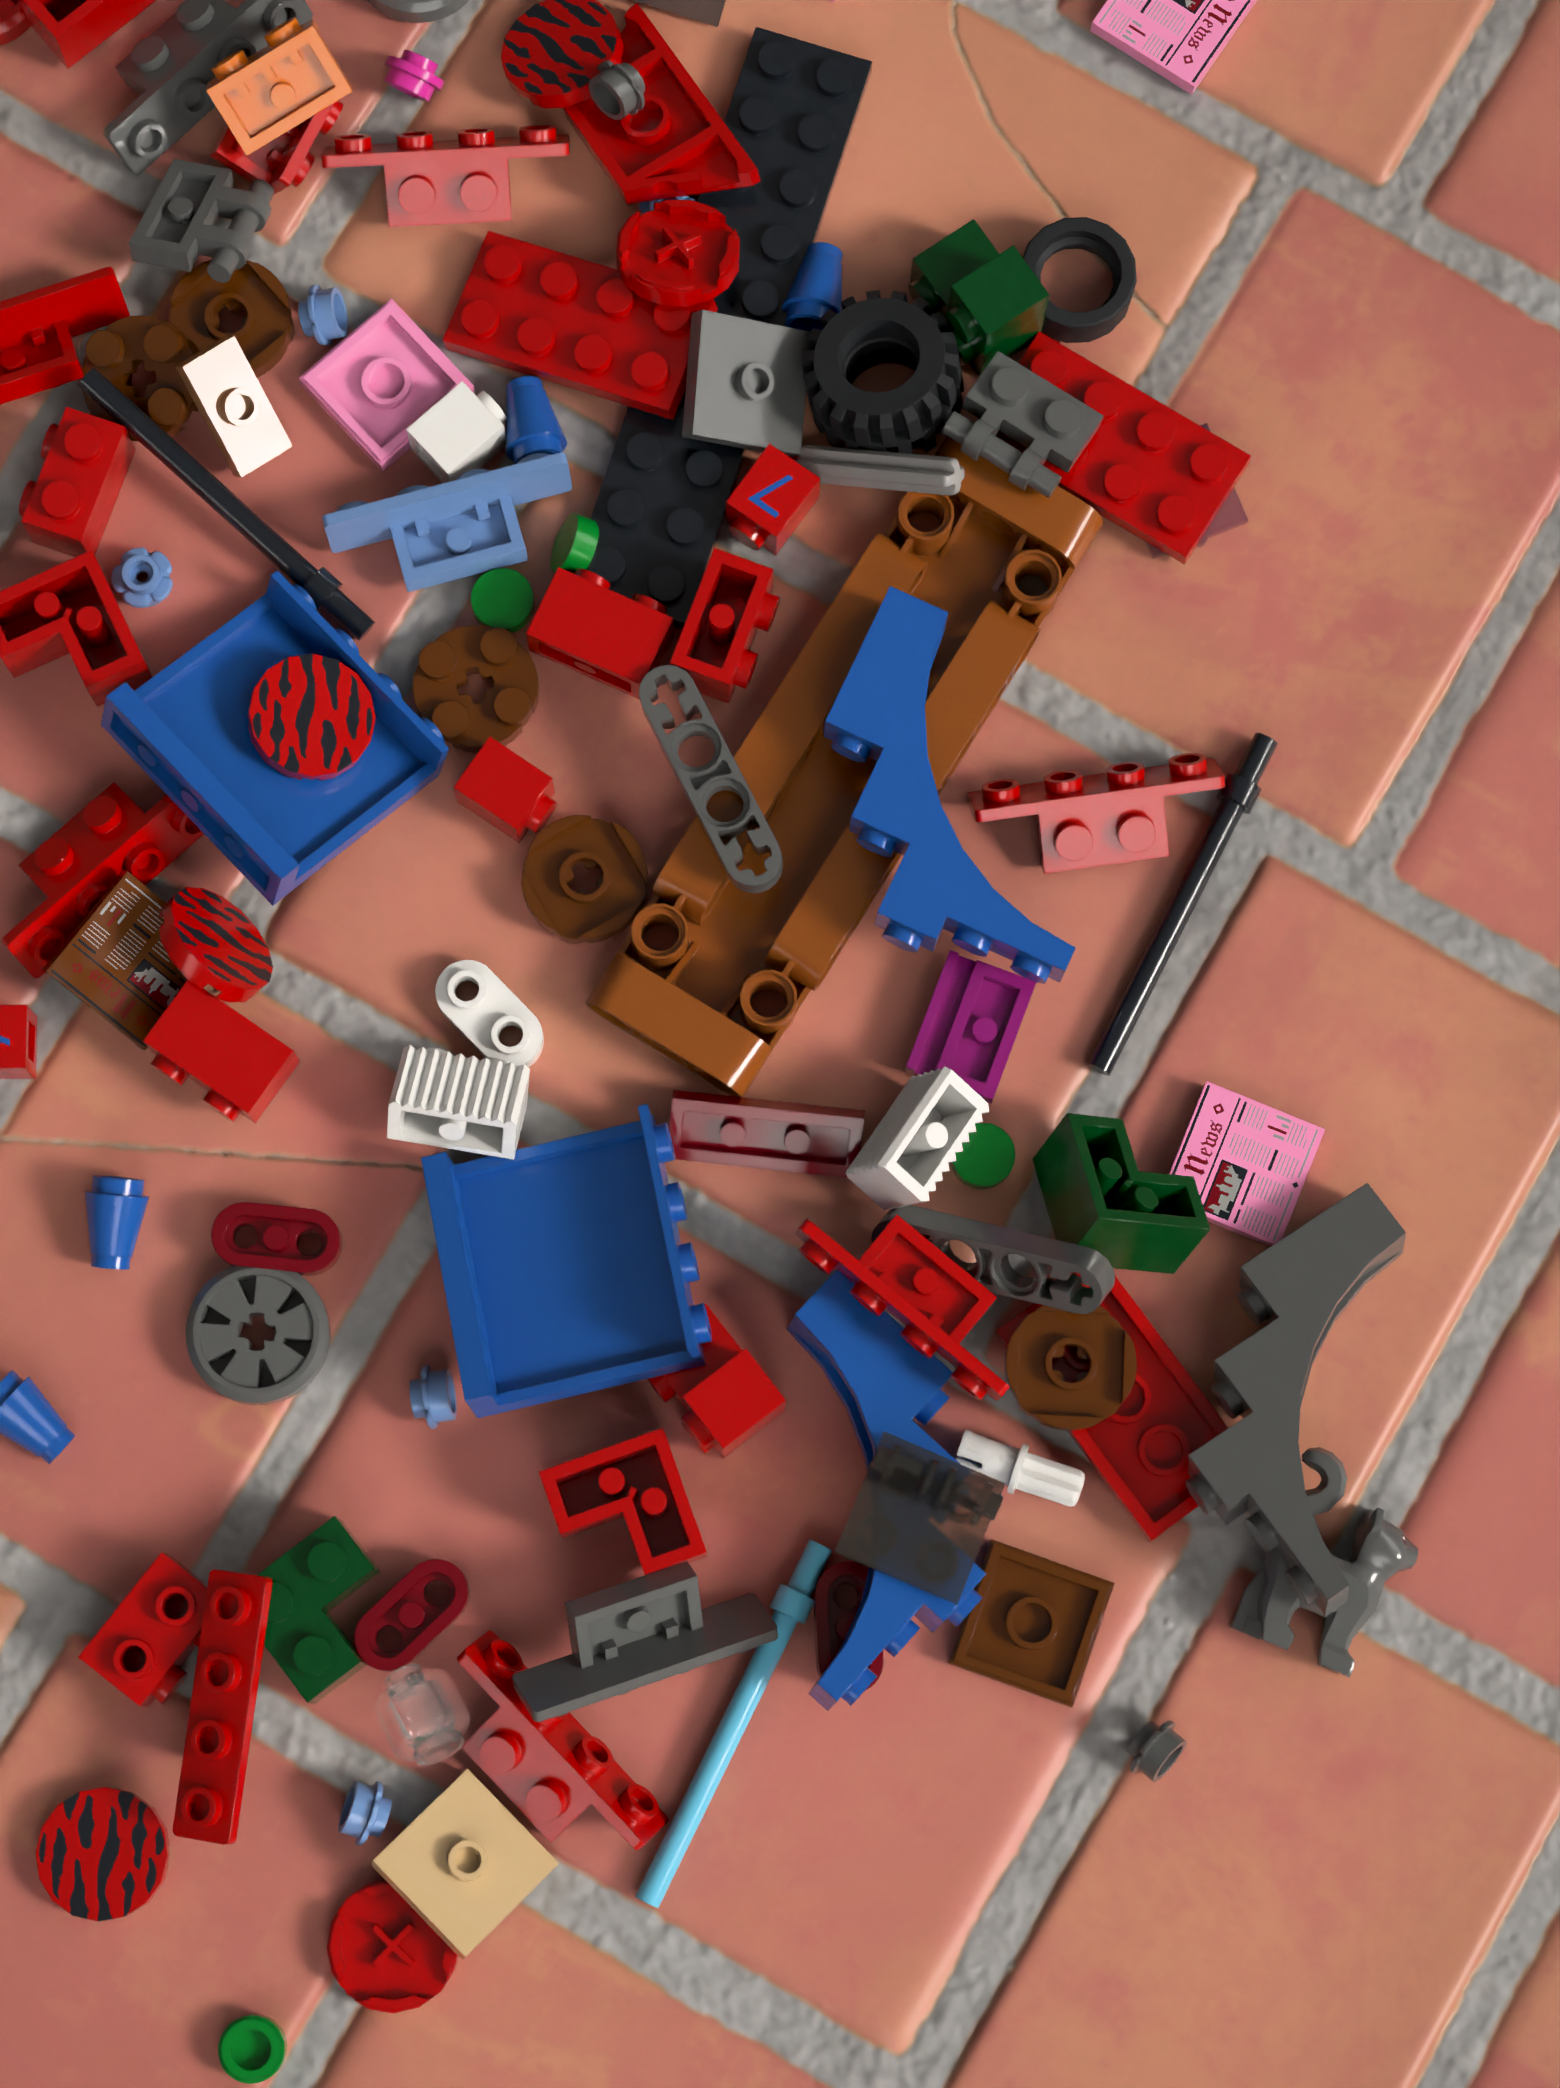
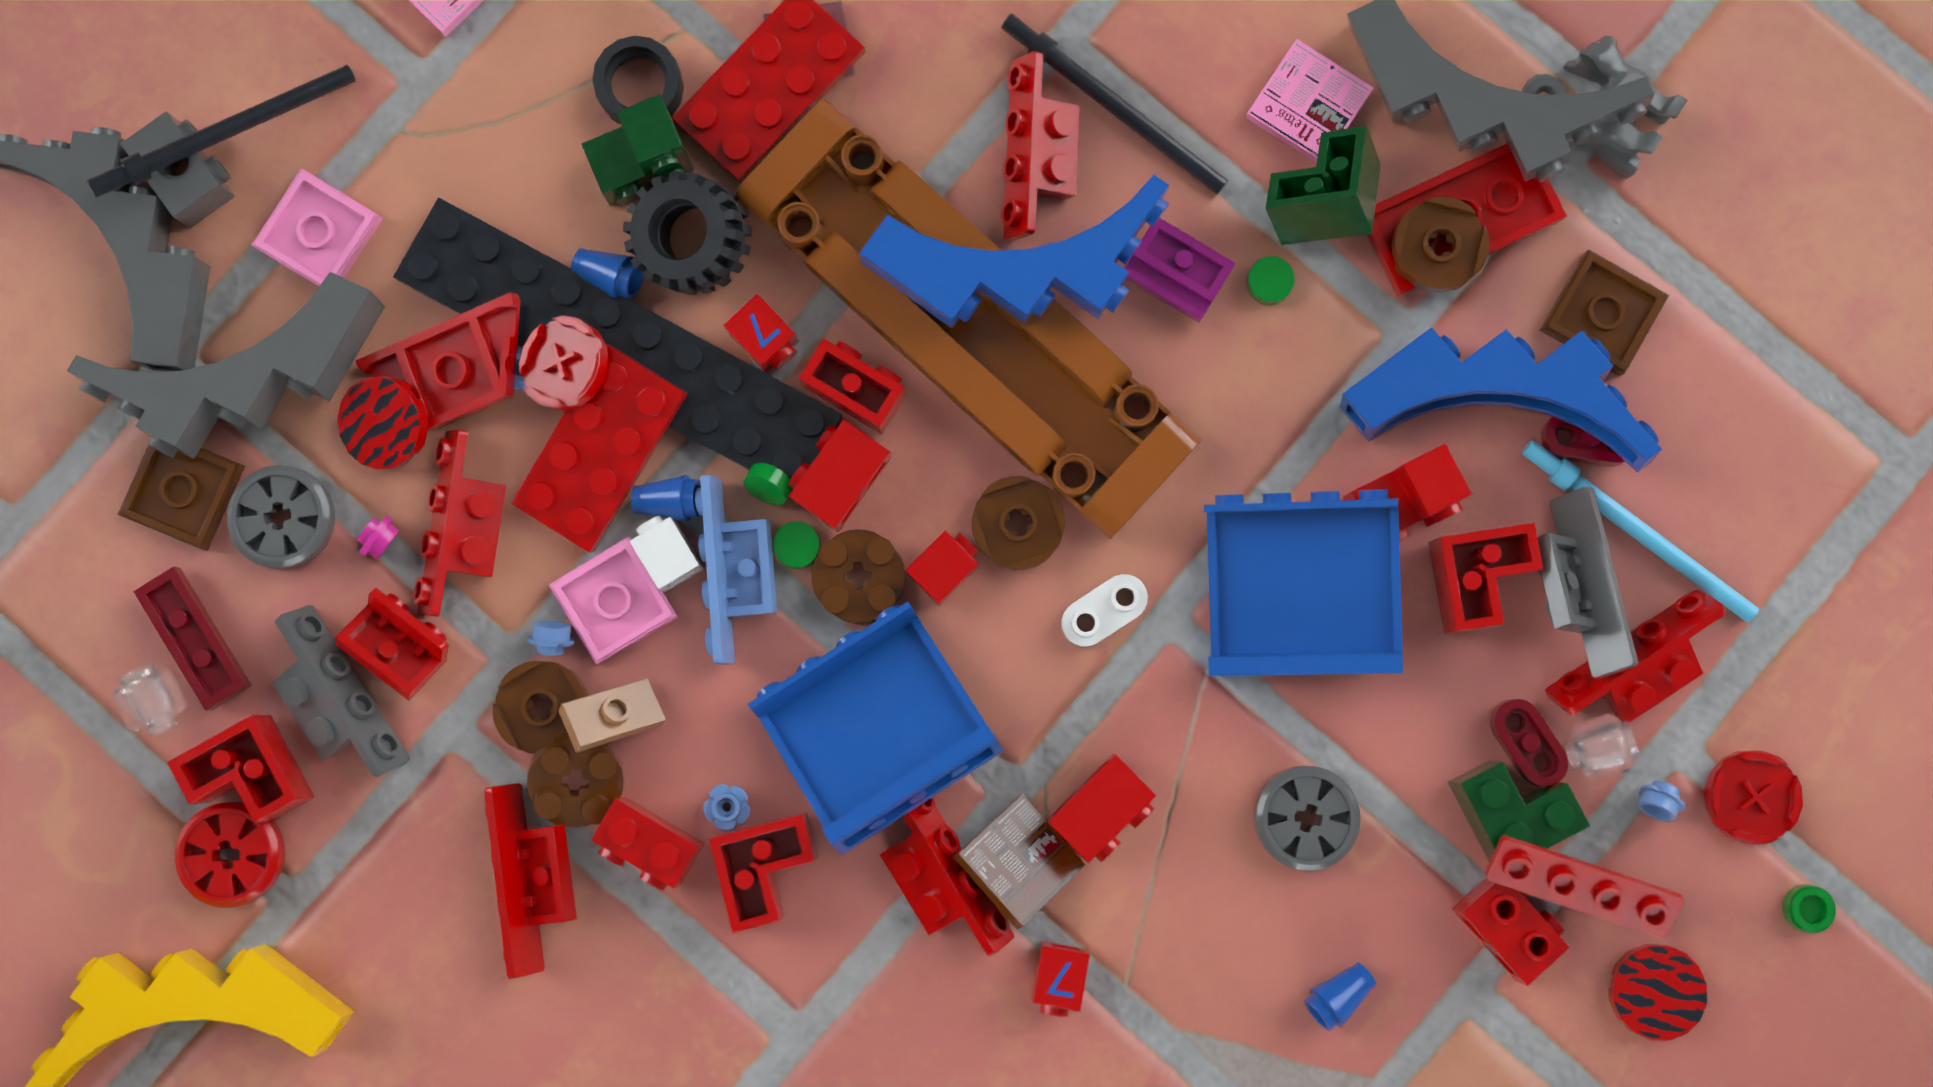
camera: 75 degrees left, 5 degrees up
black bar [78,368,376,641] -> none
blue cone [85,1175,149,1270] -> none
dark grey plate [129,159,274,283] -> none
red tile [159,887,273,1002] -> none
orange bracket [206,17,353,155] -> none
dark red plate [211,1202,342,1276] -> none
red tile [247,653,376,781] -> none
tan plate [371,1768,559,1960] -> none
white brick [387,1045,530,1160] -> none
medium blue plate [410,1365,457,1429] -> none
dark grey plate [588,60,645,120] -> none
dark grey beam [639,665,783,893] -> none
plate [669,1090,865,1178] -> none
plate [682,310,810,457] -> none
light grey axle [796,445,965,496] -> none
red bracket [796,1214,1010,1401] -> none
clear smoke hinge [834,1432,1005,1605] -> none
white brick [846,1066,989,1210] -> none
dark grey beam [871,1205,1115,1314] -> none
dark grey plate [942,351,1104,498] -> none
white axle [956,1429,1085,1507] -> none
dark grey plate [1127,1720,1187,1782] -> none

